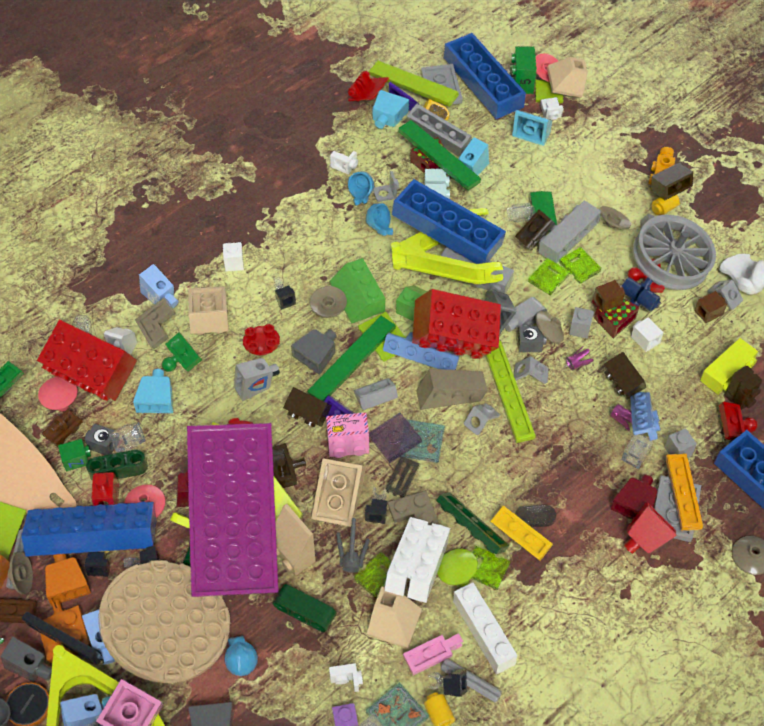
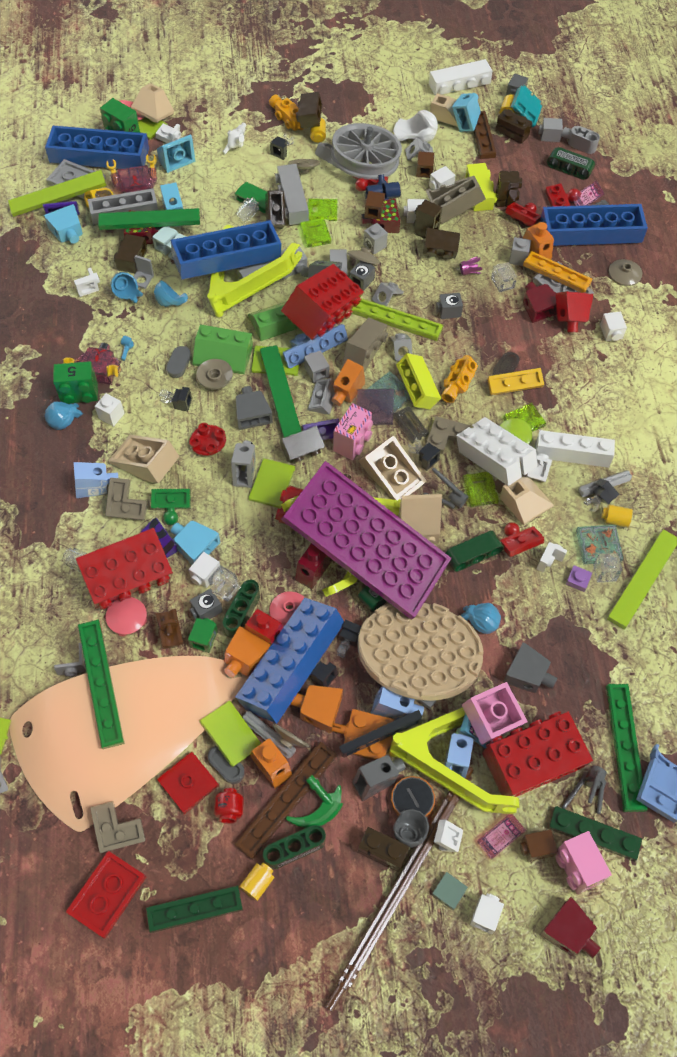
camera: 55 degrees left, 5 degrees up
white slope [104,327,137,355] -> none
red hinge [348,71,389,101] -> none
bright pink plate [403,634,463,676] -> none
dark green plate [436,492,510,555] -> none
flat silver piece [565,346,594,371] -> none
medium blue bracket [630,392,661,441] -> none
none -> dark azure piece [44,402,83,430]
none -> green brick [53,361,98,404]
none -> clear pink torso [63,343,122,385]
none -> clear pink torso [106,154,157,194]
none -> dark brown brick [114,234,148,274]
none -> dark azure hand [121,336,134,361]
none -> slope [141,518,178,558]
none -> dark grey tile [167,346,191,378]
none -> white brick [189,552,221,588]
none -> white piece [223,123,246,154]
none -> orange torso [224,626,271,678]
none -> lime piece [248,458,295,509]
none -> black piece [270,133,294,160]
none -> light grey brick [304,350,330,383]
none -> orange torso [332,359,365,406]
none -> neon yellow brick [396,353,441,409]
none -> dark brown brick [414,199,443,239]
none -> dark tan wedge [426,176,486,224]
none -> white brick [429,166,456,190]
none -> dark grey brick [436,293,463,319]
none -> light orange brick [441,355,478,403]
none -> red plate [500,522,544,557]
none -> orange torso [522,222,554,260]
none -> white bracket [527,453,552,482]
none -> white brick [600,312,627,341]

